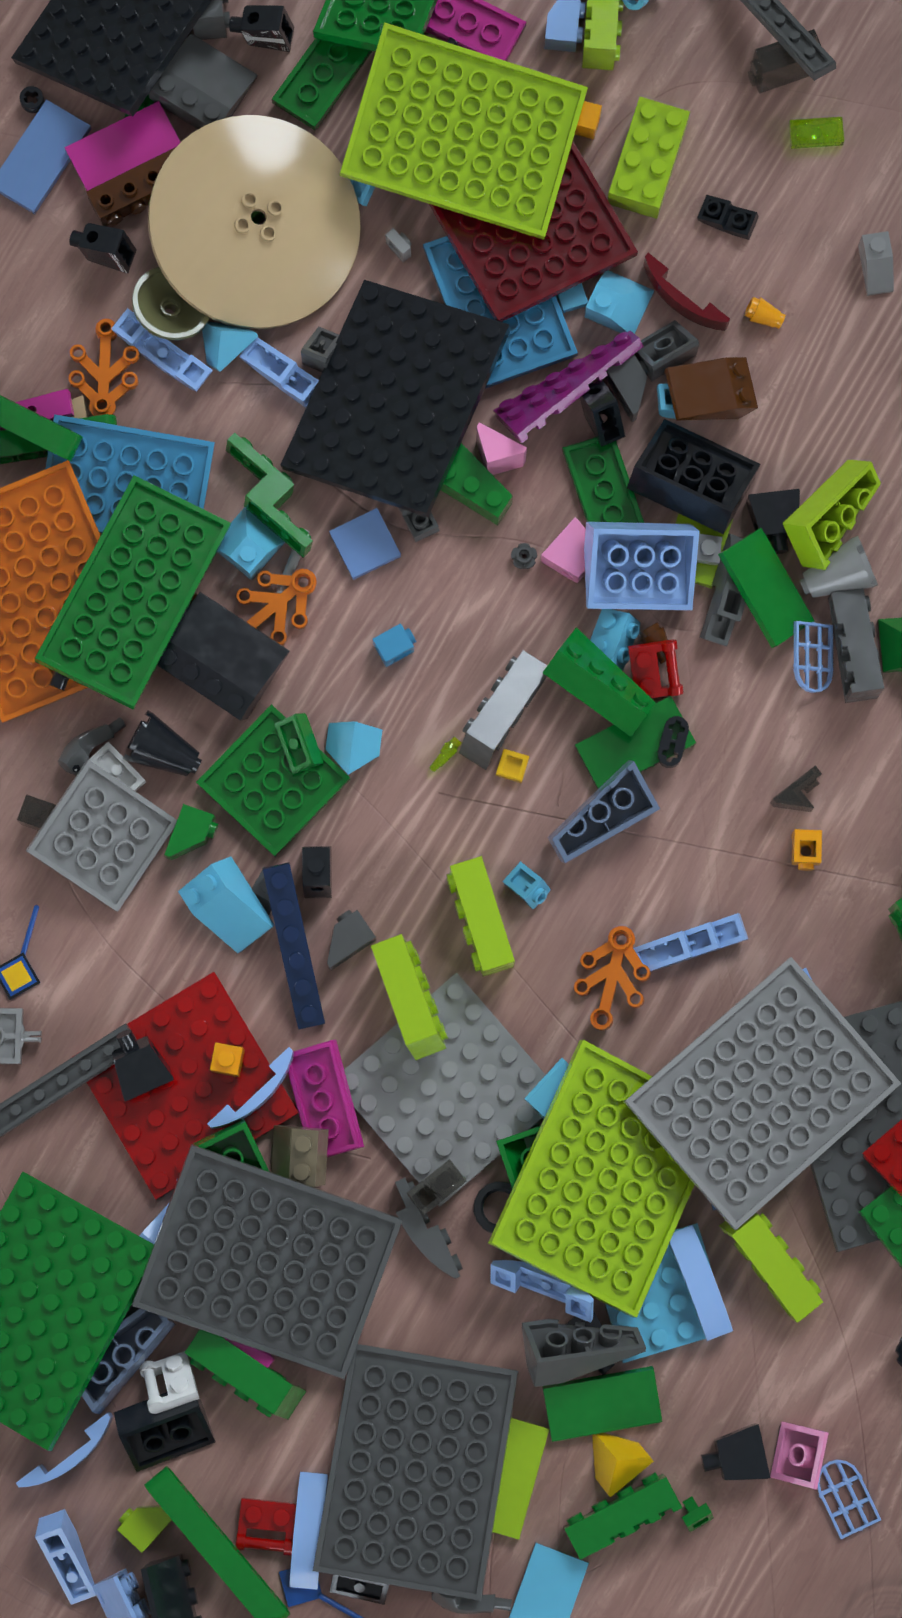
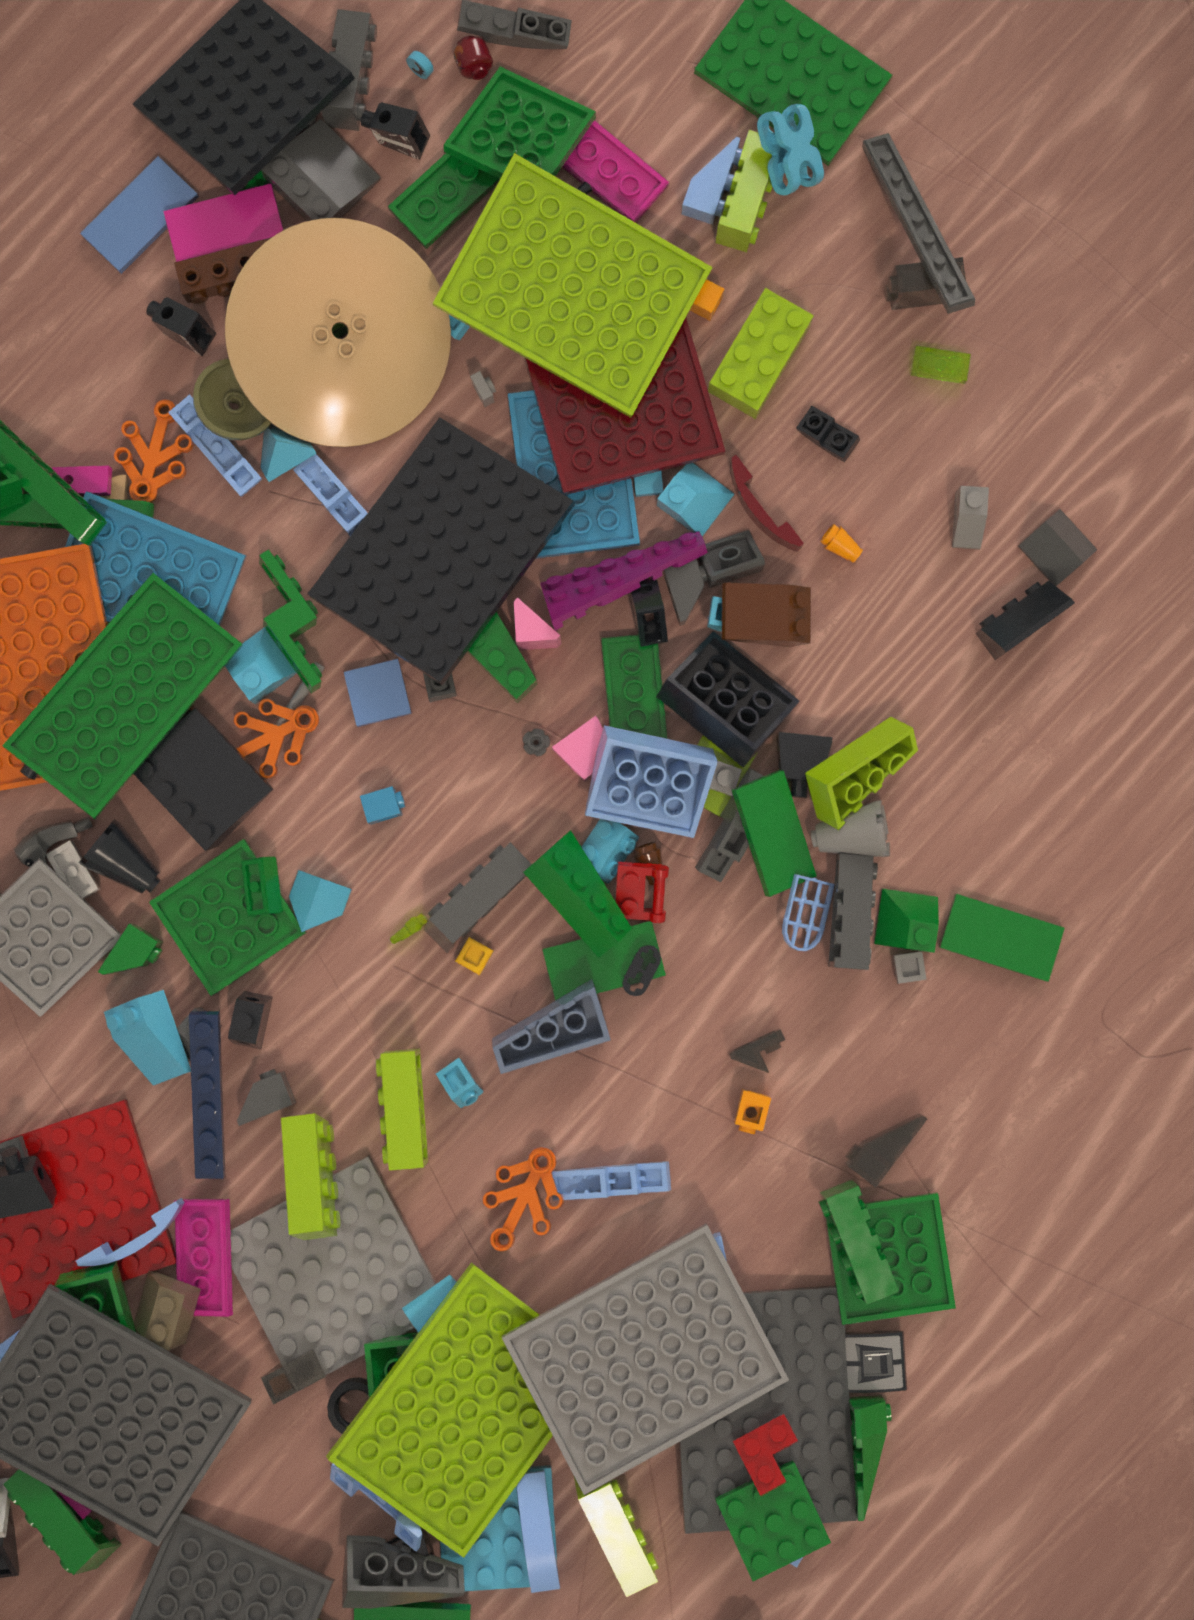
camera: 15 degrees right, 5 degrees up
black bush [20,86,45,113] -> none
light orange brick [210,1042,245,1077] -> none
dark grey slope [301,326,339,372] -> none
dark grey slope [395,1178,463,1279] -> none

